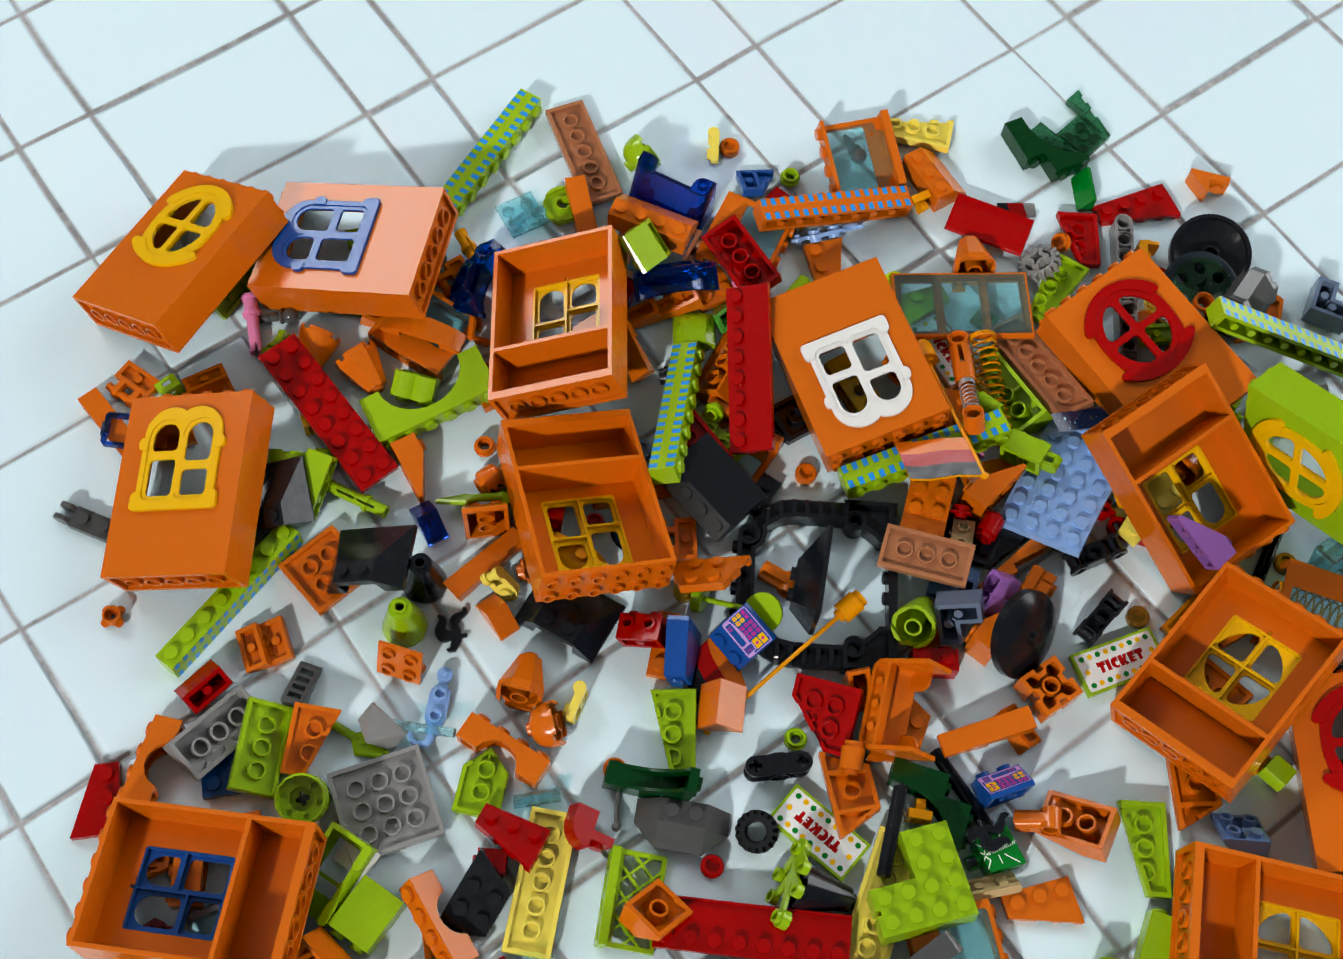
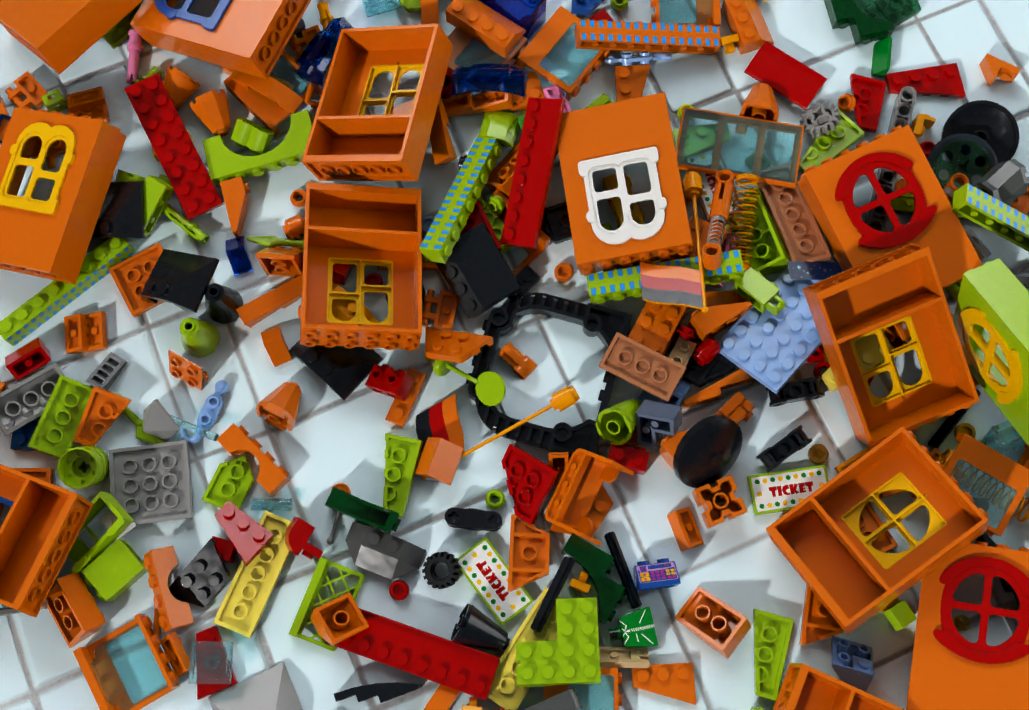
camera: 20 degrees right, 10 degrees up
dark grey bar [259,308,299,324] -> none
black piece [434,606,468,653] -> none
light yellow plate [480,566,521,601] -> none
orange cylinder [526,699,567,748] -> none
light yellow plate [562,680,588,724] -> none
lime slope [620,218,671,274] -> none
blue slope [664,615,702,687] -> none
red slope [701,214,782,289] -> none
blue slope [709,602,777,672] -> none
lime plant [765,838,812,931] -> none
black slope [786,525,834,635] -> none
orange brick [839,740,865,776] -> none
orange slope [937,705,1037,758] -> none
black piece [966,812,1011,852] -> none
lime cone [977,391,1004,413] -> none
medium lavender brick [981,569,1021,617] -> none
sticker [997,203,1036,217] -> none
orange piece [1013,805,1062,837] -> none
medium lavender slope [1166,515,1237,570] -> none

